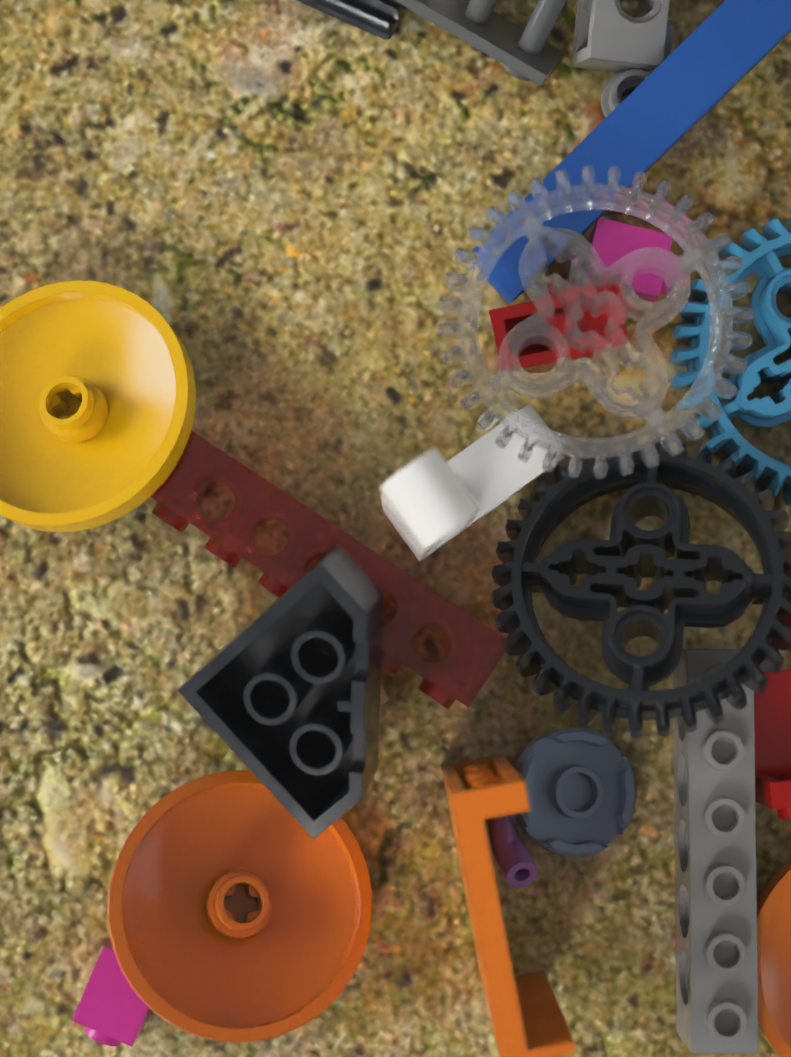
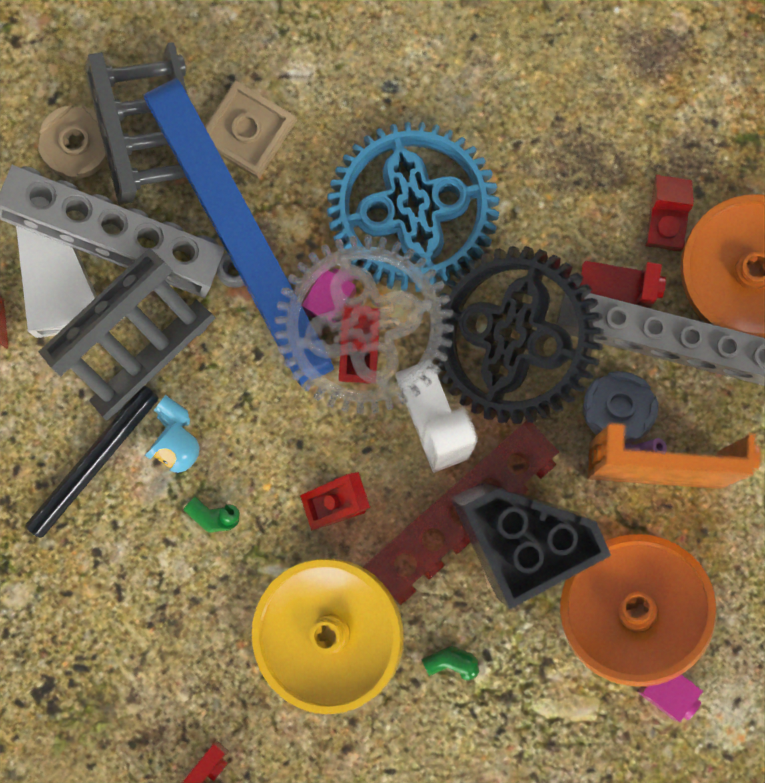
camera: 70 degrees left, 5 degrees down
none -> medium azure piece [144,395,200,473]
none -> green arm [183,497,240,533]
none -> red slope [300,472,370,531]
none -> green arm [421,646,479,680]

